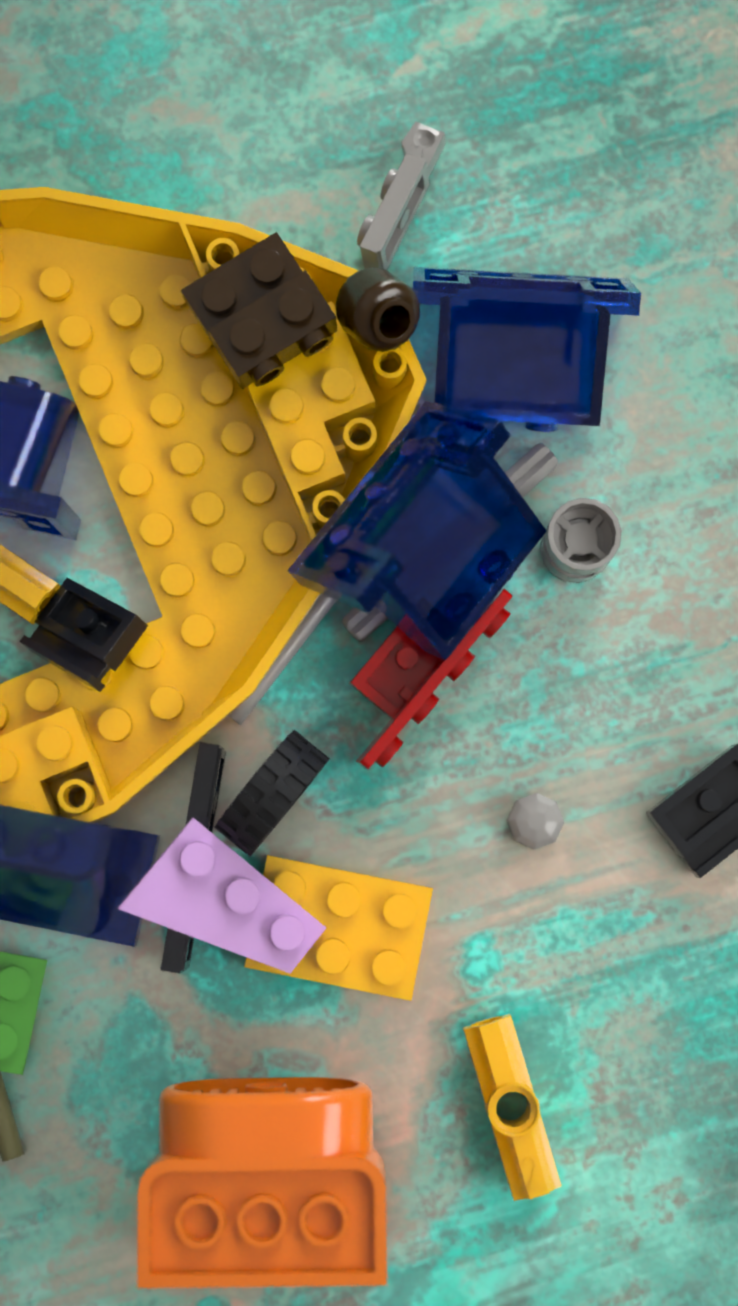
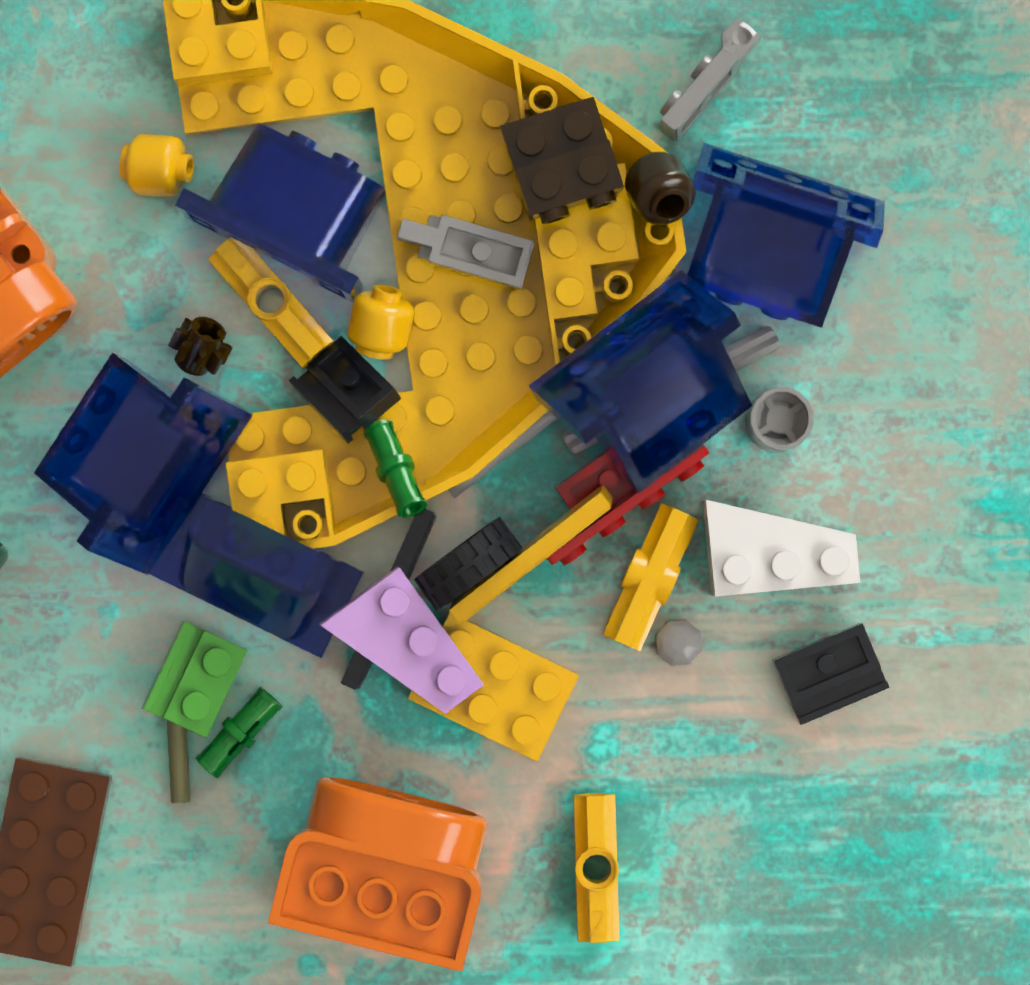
camera: 10 degrees right, 5 degrees up
none -> green pin [195,687,283,779]
none -> yellow head [347,284,414,359]
none -> green pin [364,419,427,518]
none -> light grey hinge [397,215,535,290]
none -> yellow tile [449,484,613,623]
none -> yellow piece [602,503,699,651]
none -> white wedge [702,500,861,597]

